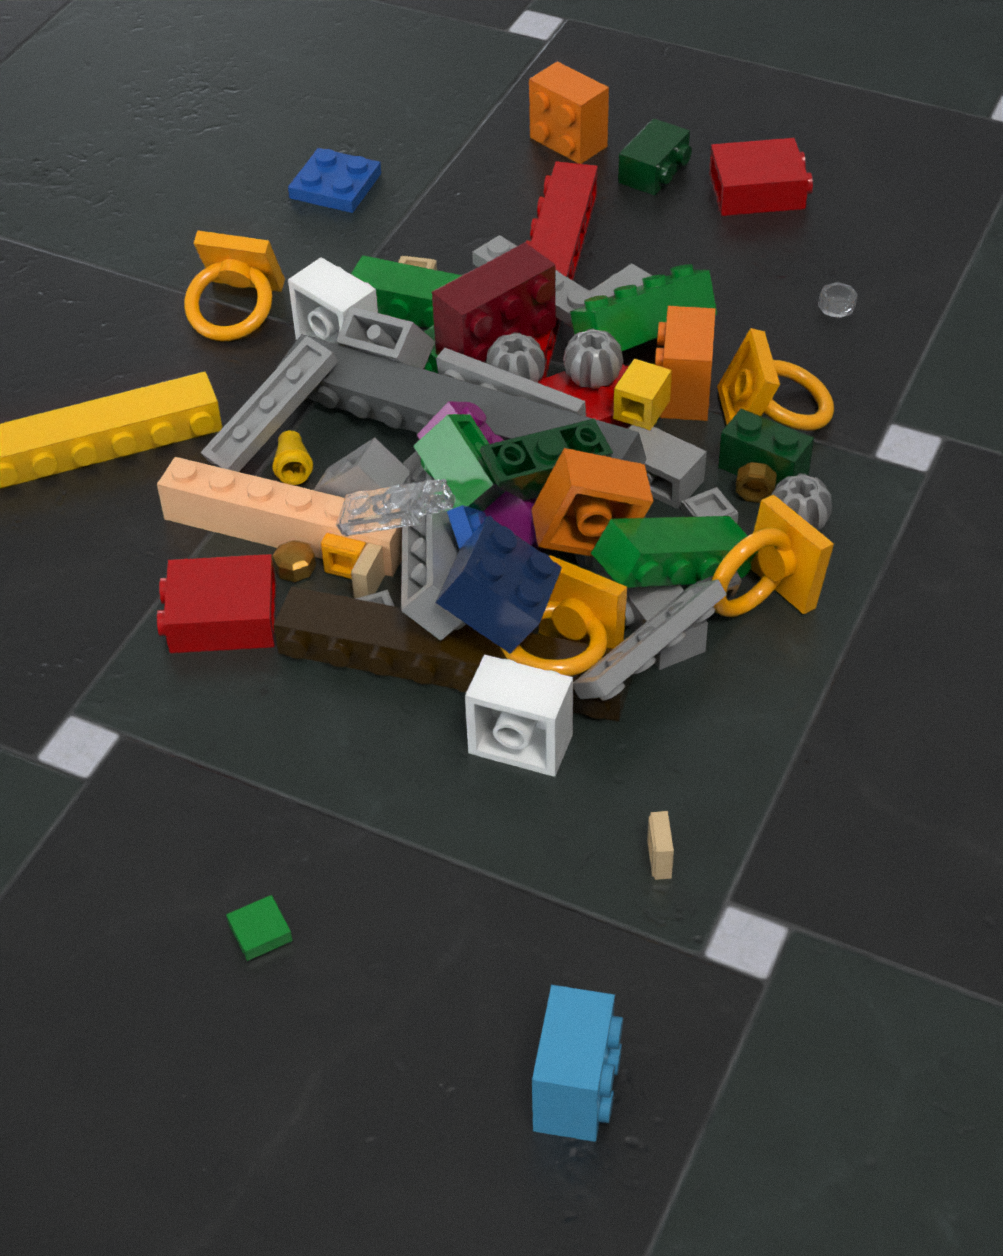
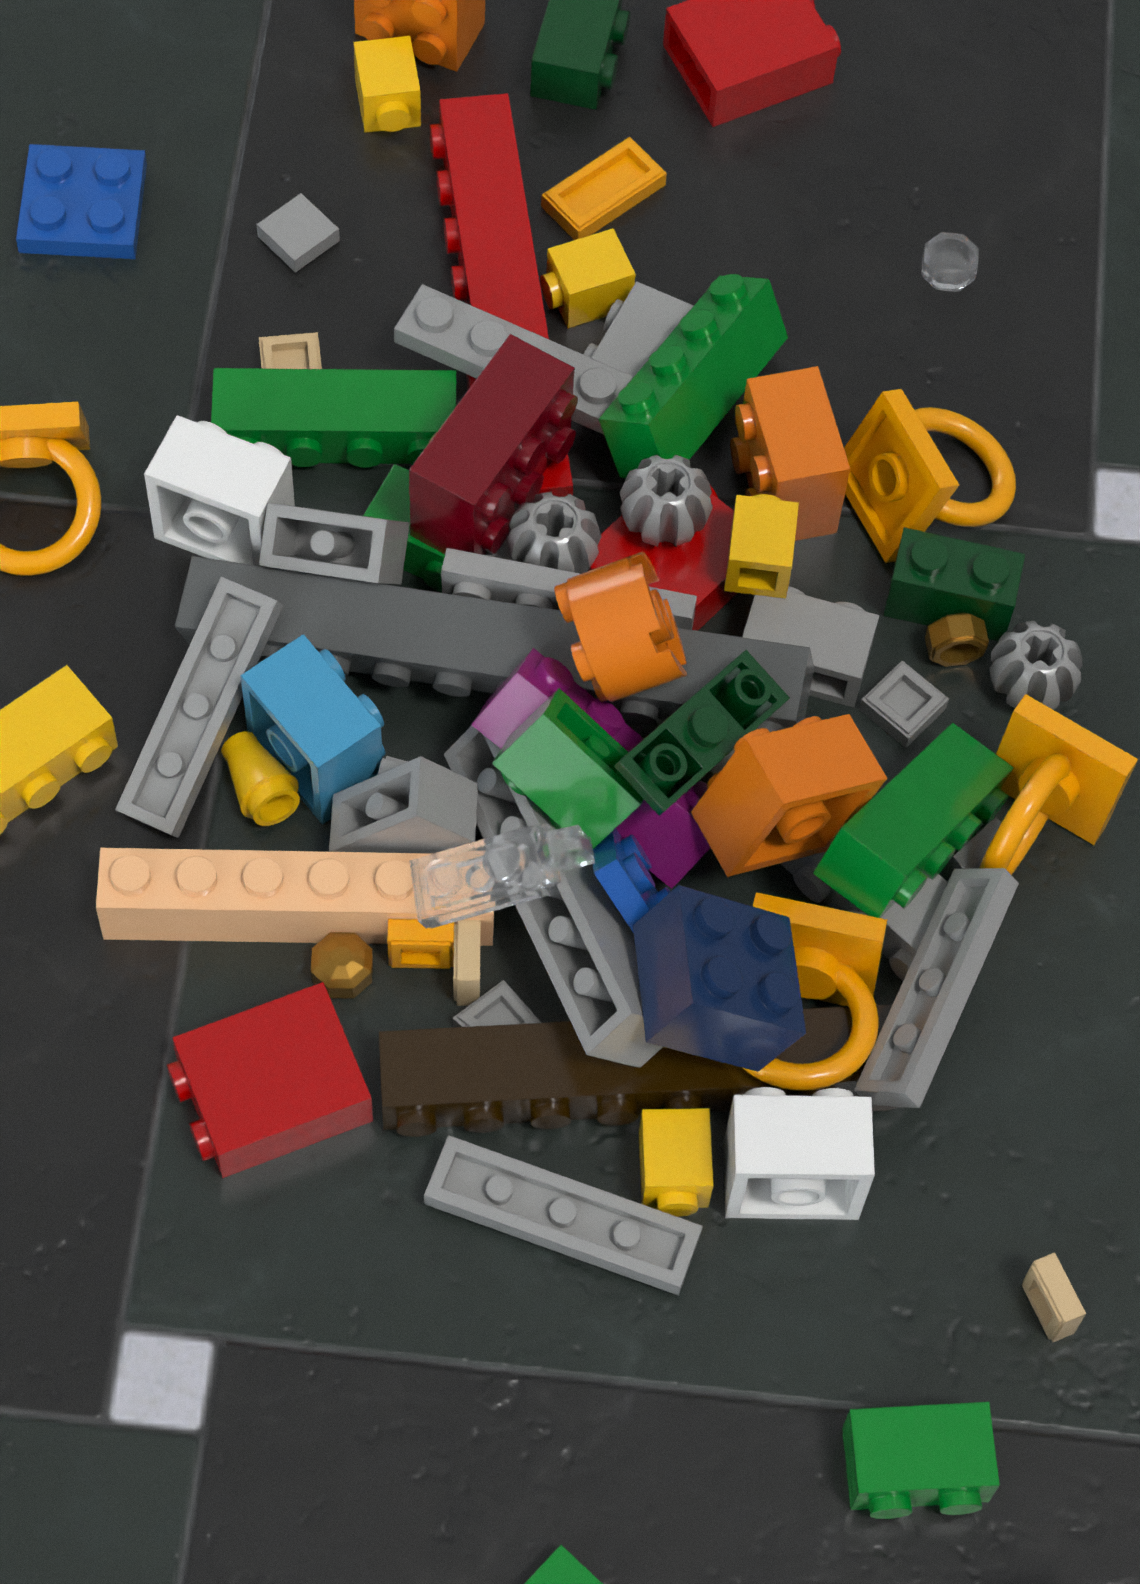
camera: 25 degrees left, 15 degrees up
none -> dark azure brick [240,634,385,825]
none -> light grey tile [257,193,340,273]
none -> yellow brick [353,36,421,133]
none -> light grey plate [424,1135,703,1296]
none -> yellow brick [540,228,636,328]
none -> light orange tile [541,137,667,240]
none -> orange brick [554,552,687,702]
none -> yellow brick [639,1108,713,1217]
none -> green brick [842,1402,1000,1519]

